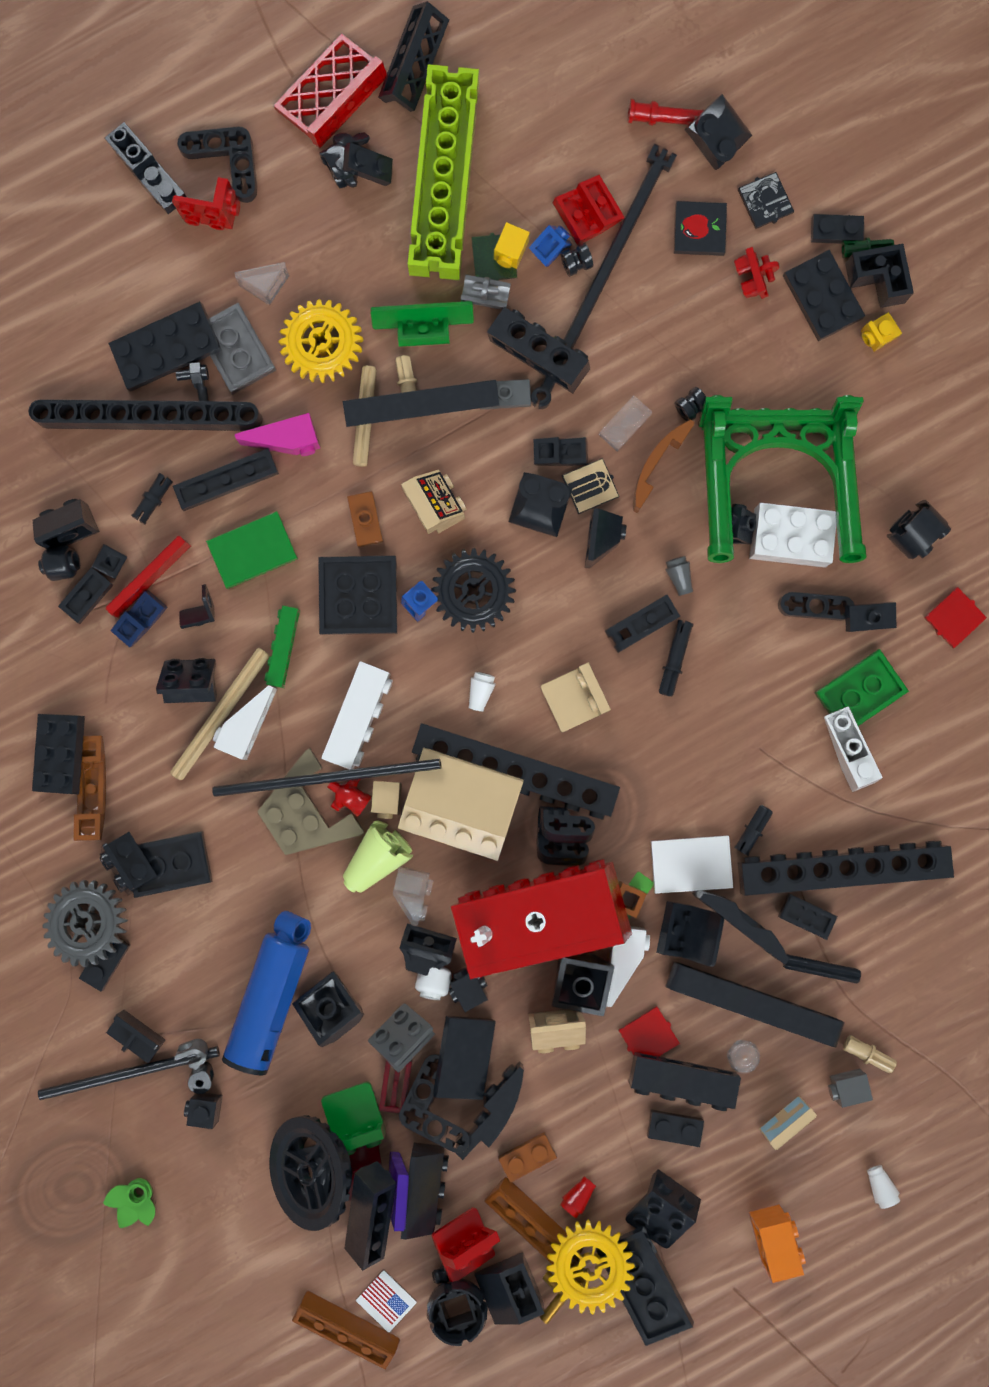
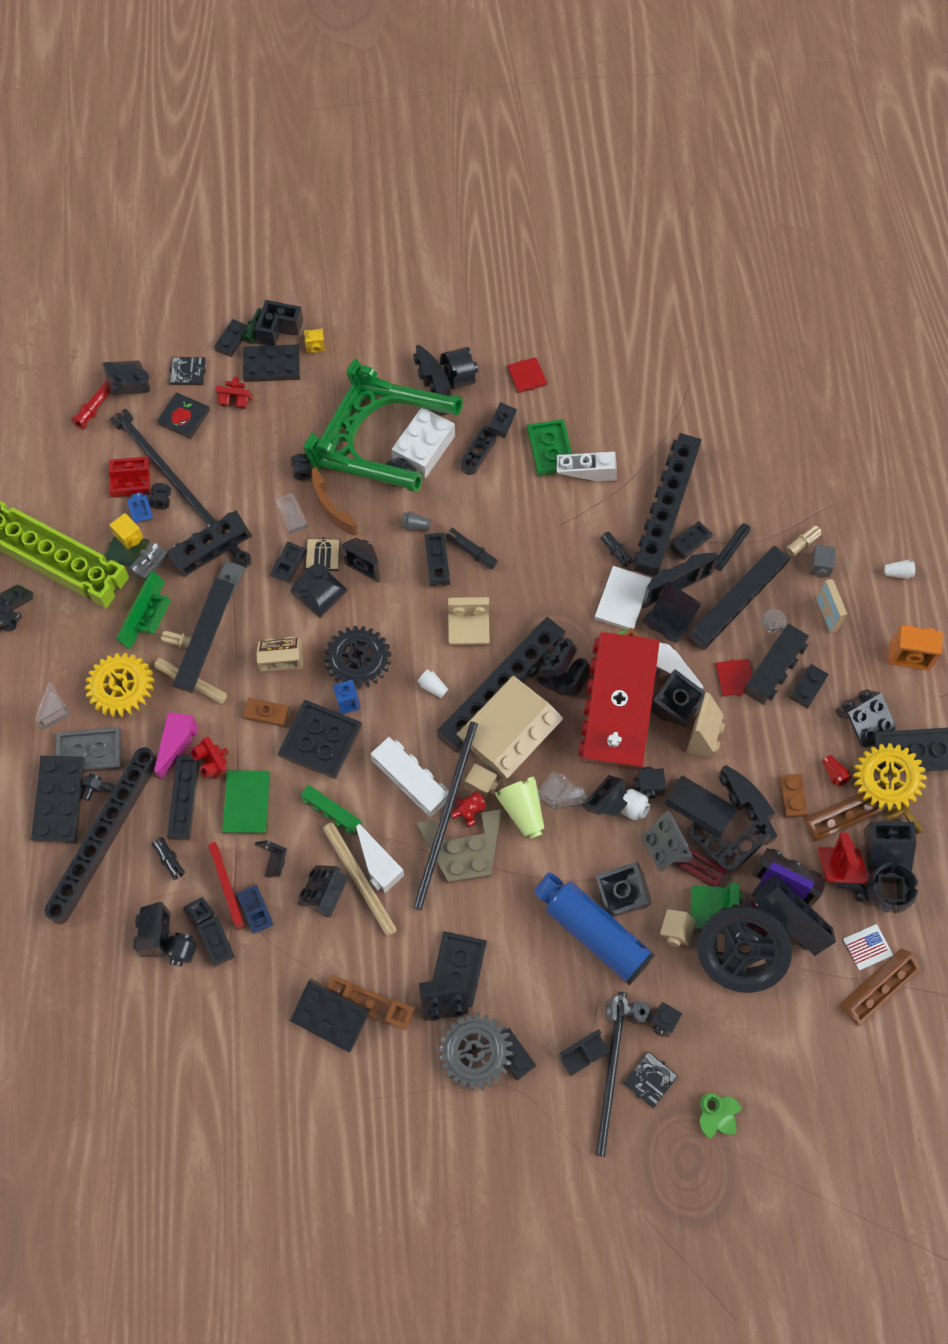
camera: 65 degrees left, 20 degrees down
none -> red hips [190,736,229,780]
none -> black slope [413,345,451,416]
none -> piece [623,1051,678,1109]
none -> tan brick [660,909,696,947]

